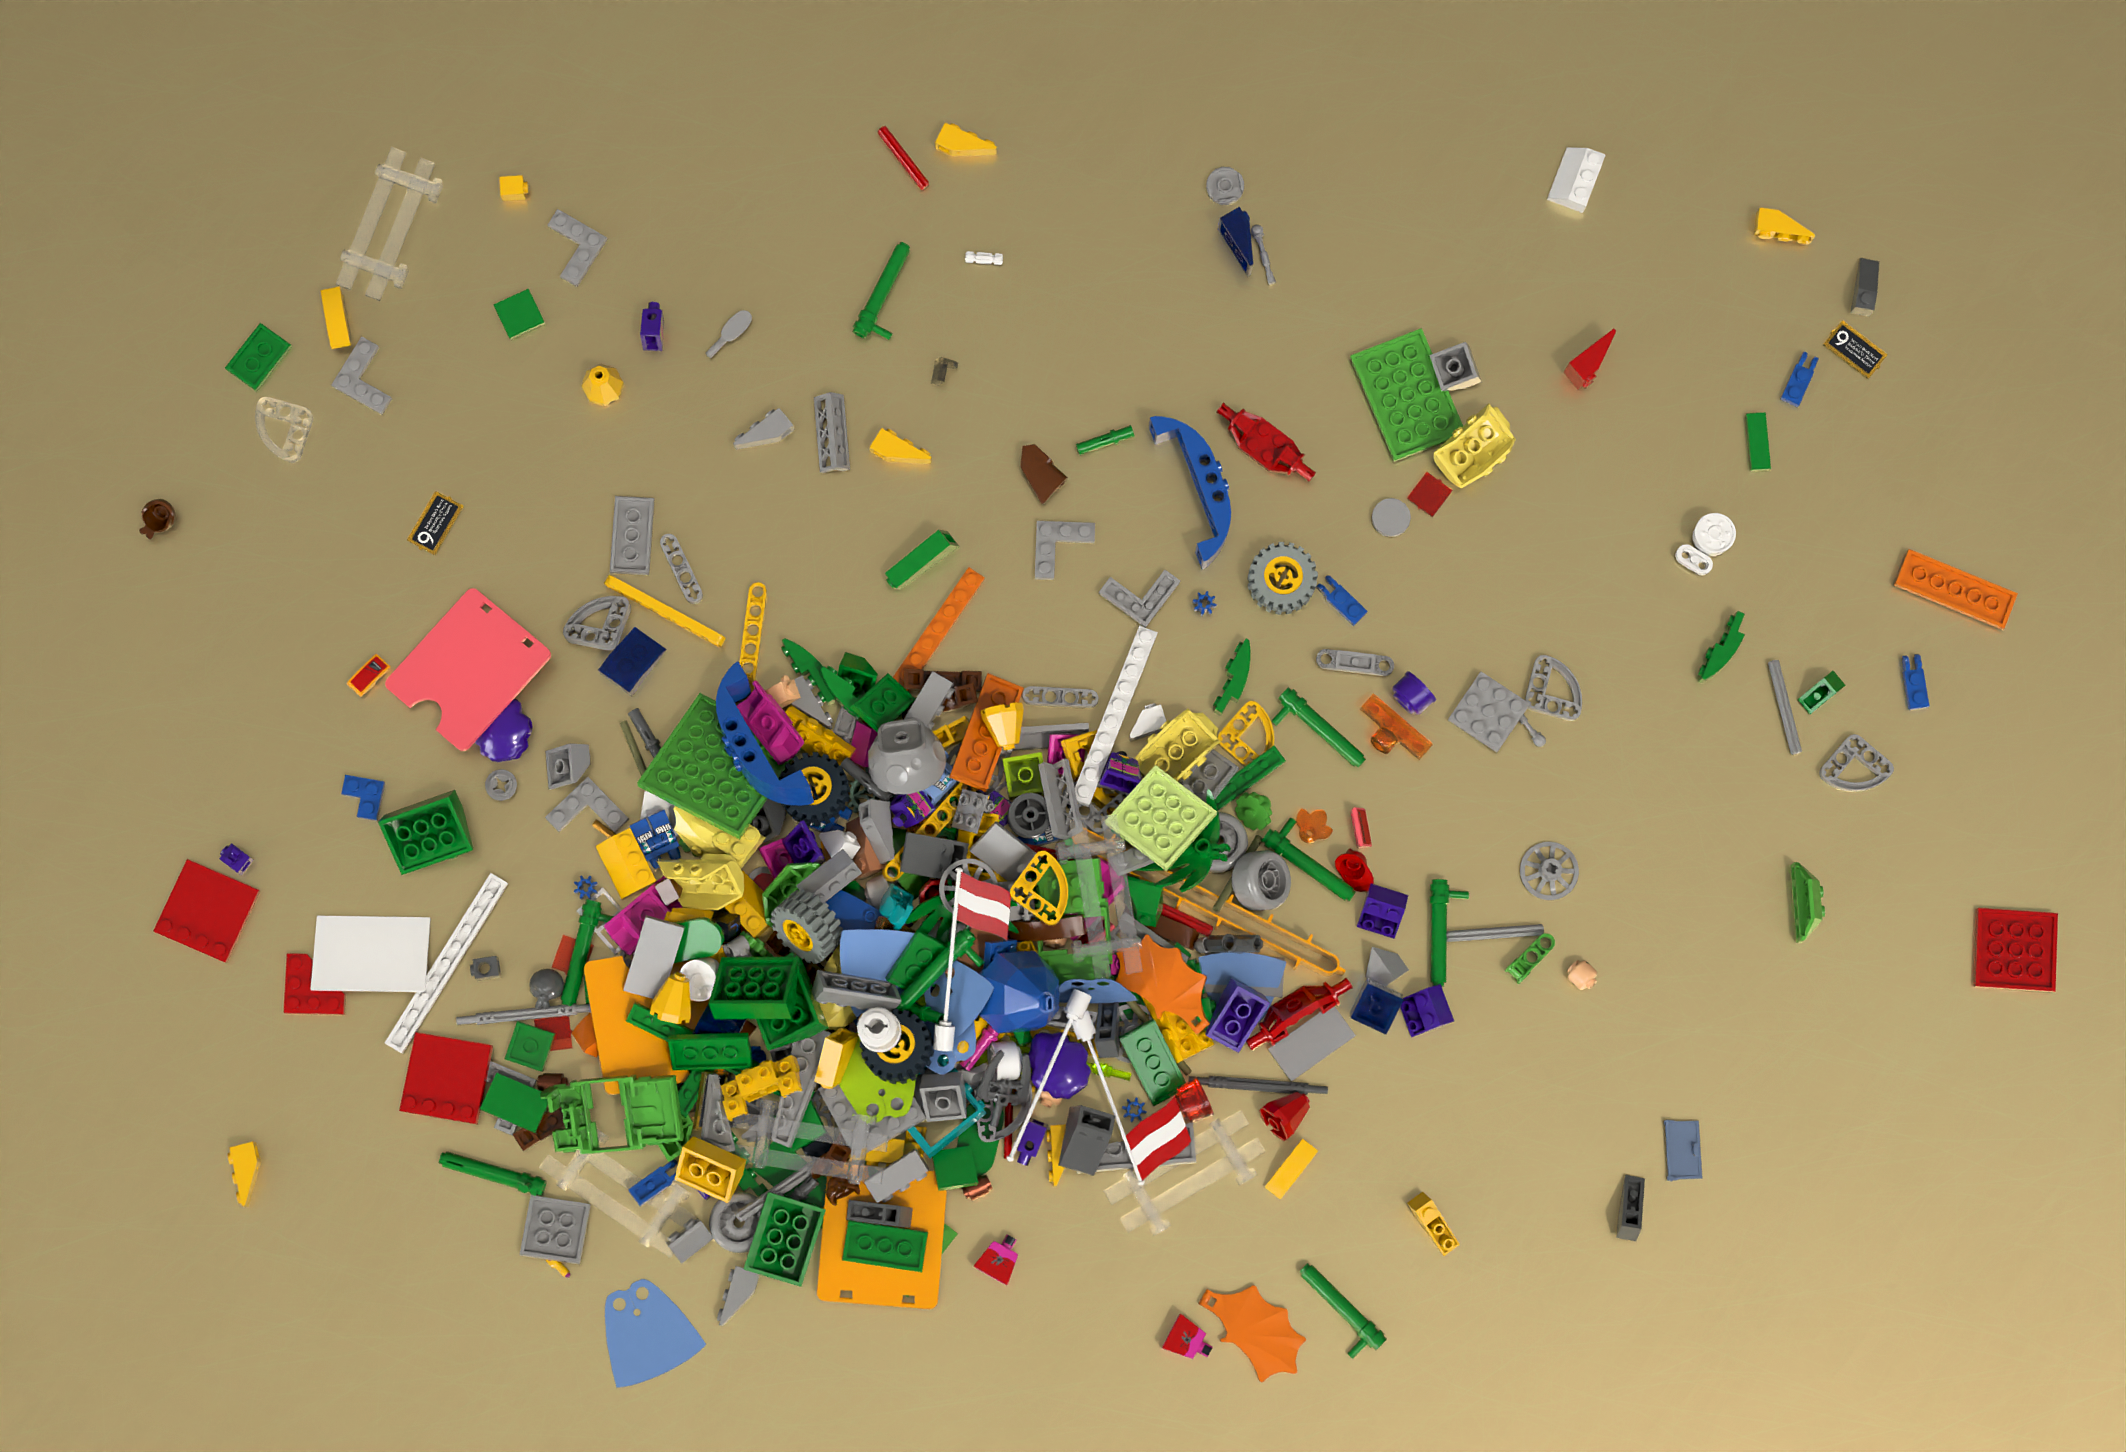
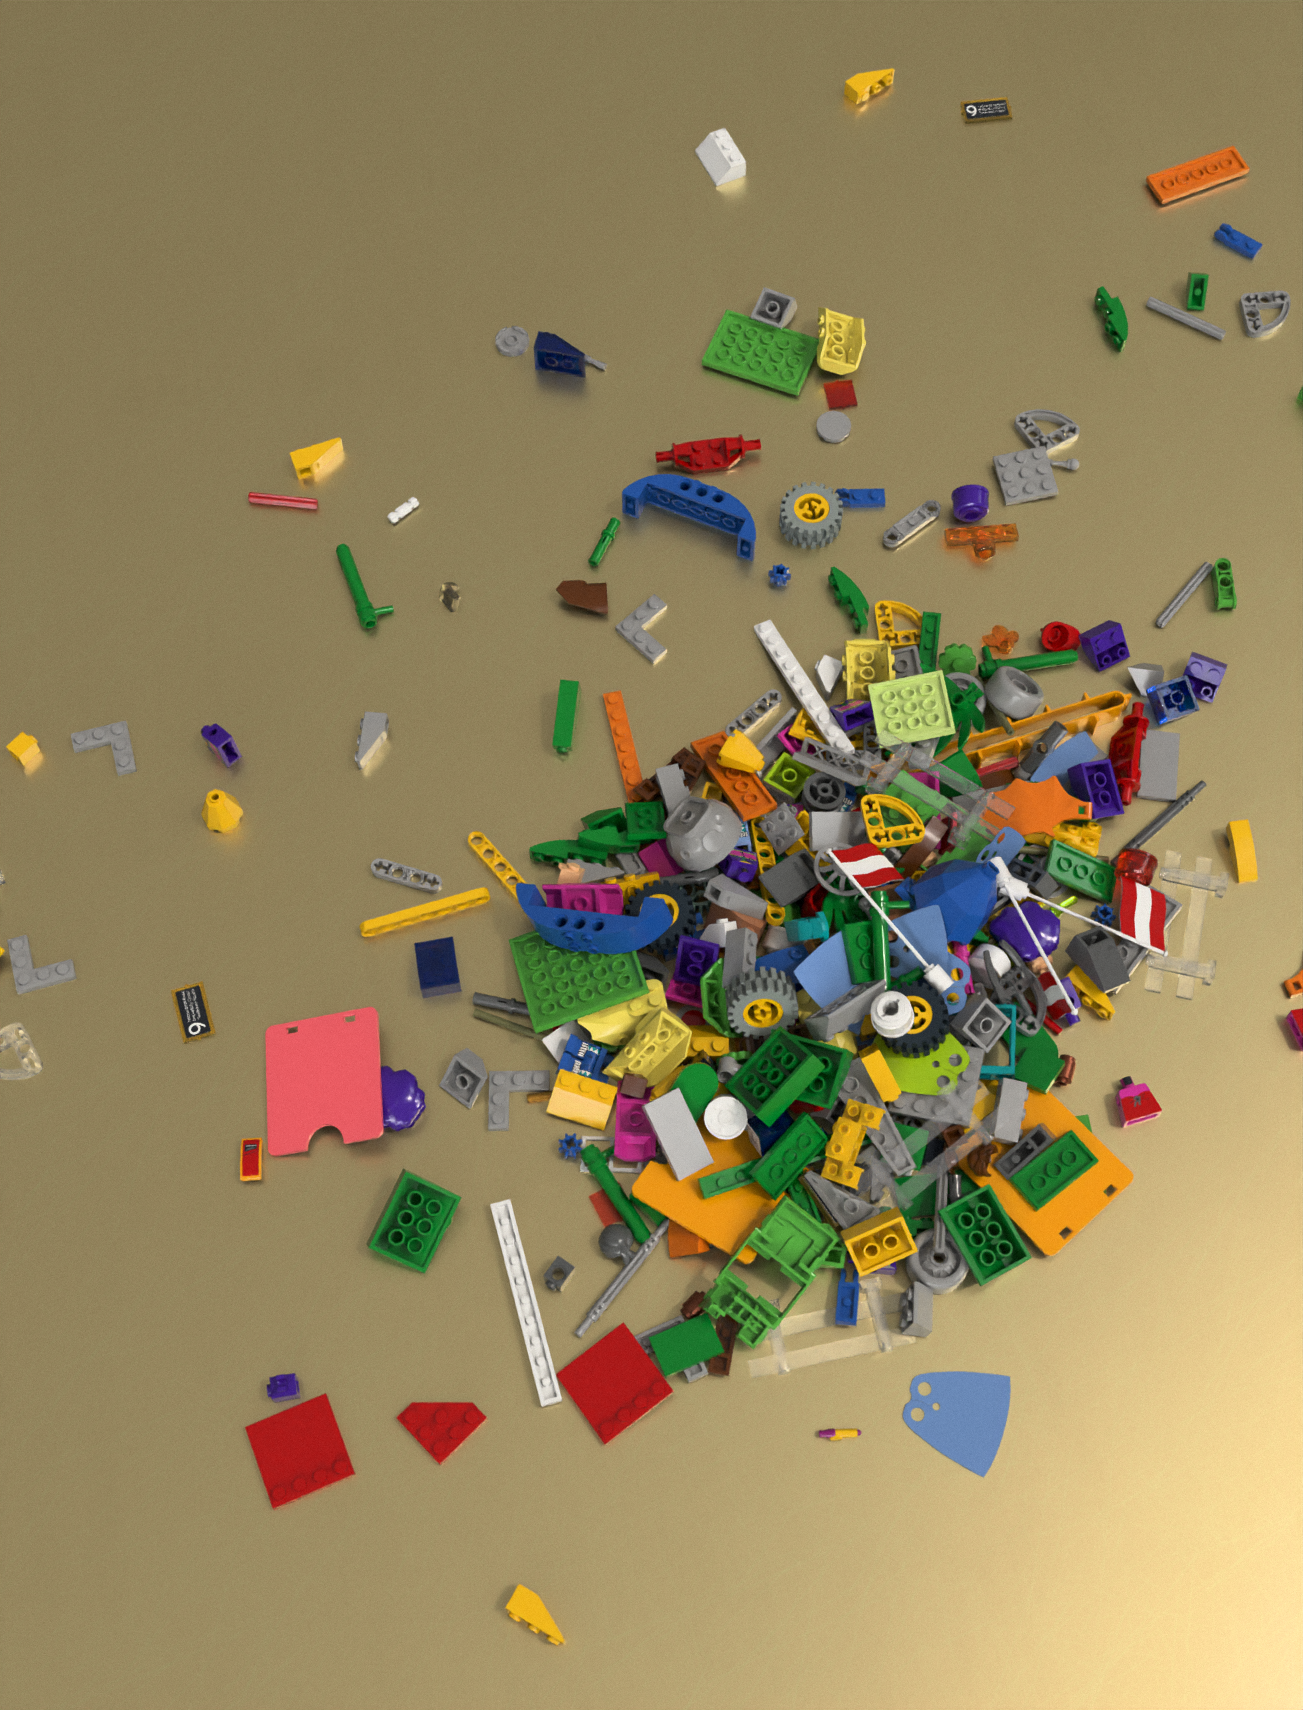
camera: 40 degrees left, 15 degrees down
white piece [311,916,431,992] -> none
blue plate [341,775,385,821] -> none
green cylinder [439,1151,547,1196] -> none
light grey gear [485,769,517,801] -> none
green tile [493,288,545,340] -> none
green tile [505,1021,556,1072] -> none
light grey plate [520,1195,591,1265] -> none
clear red piece [534,1016,573,1051] -> none
light grey beam [563,596,631,650] -> none
light grey tile [610,496,655,575] -> none
yellow cone [650,972,691,1024] -> none
light grey piece [705,310,752,358] -> none
light grey slope [717,1266,760,1326] -> none
light grey fence [814,392,850,473] -> none
yellow slope [870,428,932,464] -> none
light grey plate [1099,570,1180,628] -> none
red cone [1259,1092,1310,1141] -> none
green cylinder [1271,687,1366,768] -> none
slope [1350,807,1372,849] -> none
green cylinder [1429,879,1469,987] -> none
light grey wheel [1520,842,1579,900] -> none
red slope [1564,329,1616,390] -> none
light nougat head [1568,960,1597,990] -> none
white plate [1675,544,1713,575] -> none
white wheel [1692,513,1736,556] -> none
green tile [1745,412,1771,471] -> none
blue hinge [1780,352,1819,407] -> none
dark grey slope [1850,258,1879,317] -> none

